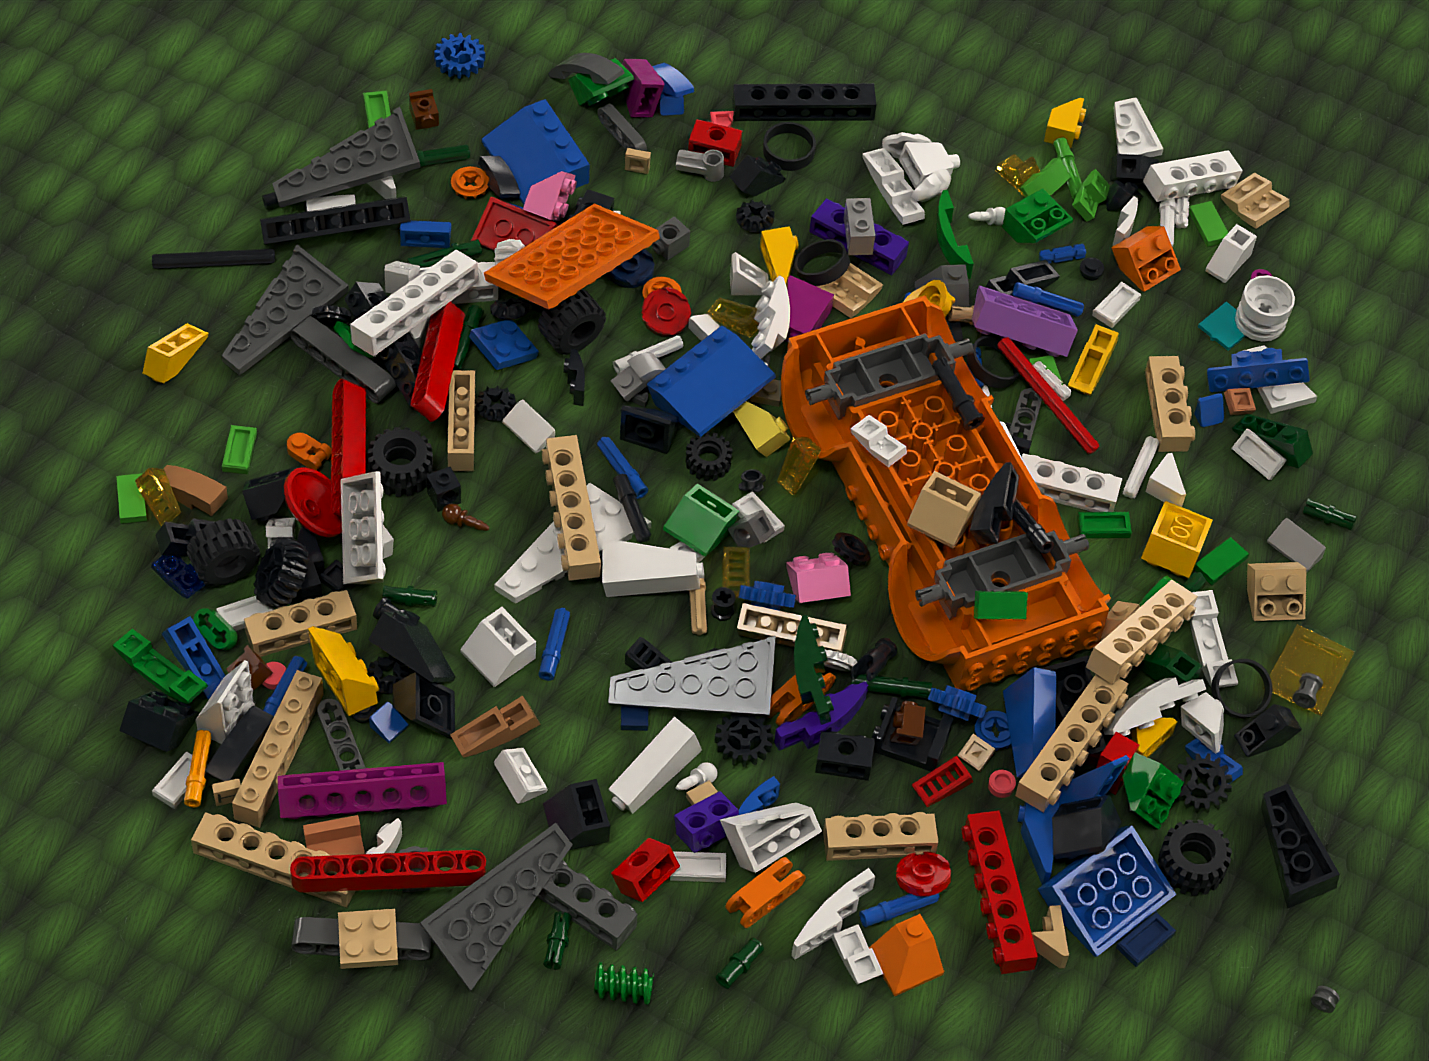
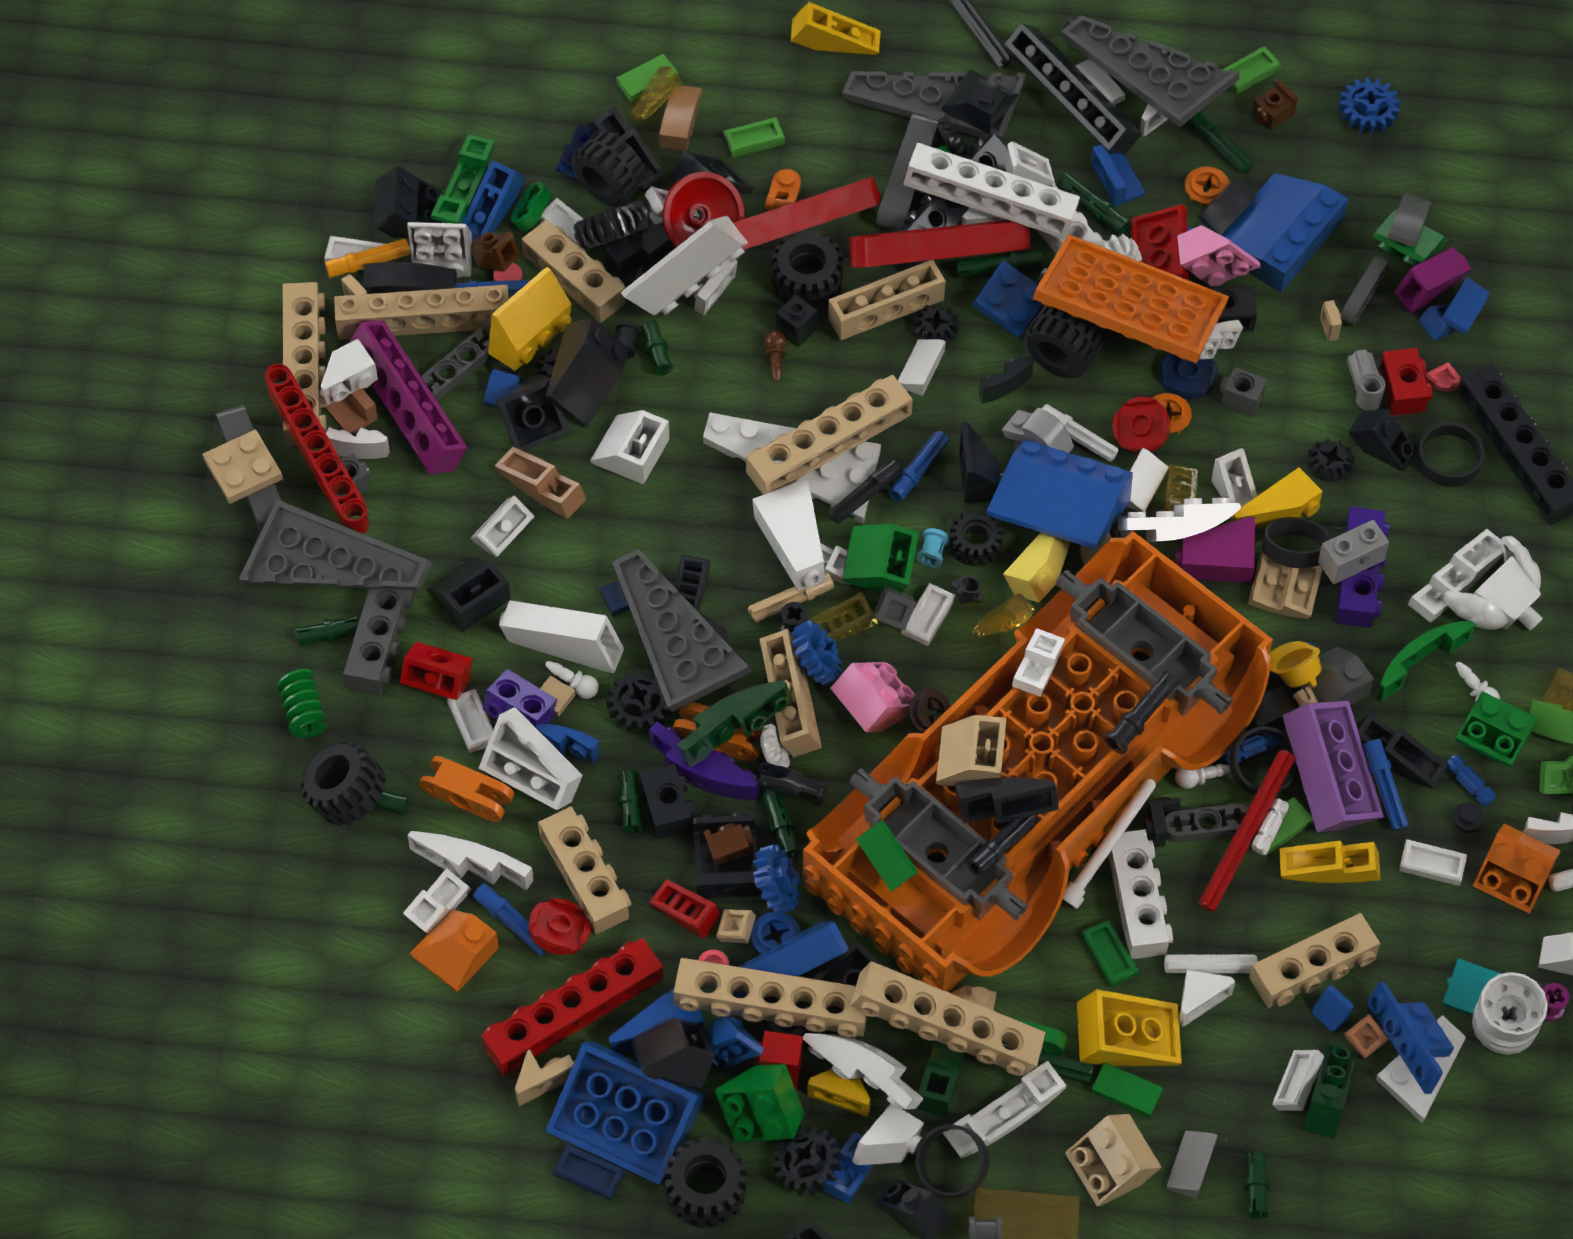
camera: 70 degrees right, 5 degrees up
blue axle [538,608,570,681] -> none
none -> black tyre [300,741,386,826]
none -> white slope [321,339,378,406]
none -> dark green pin [618,770,643,834]
none -> medium azure bush [916,528,949,568]
none -> black slope [941,69,1018,135]

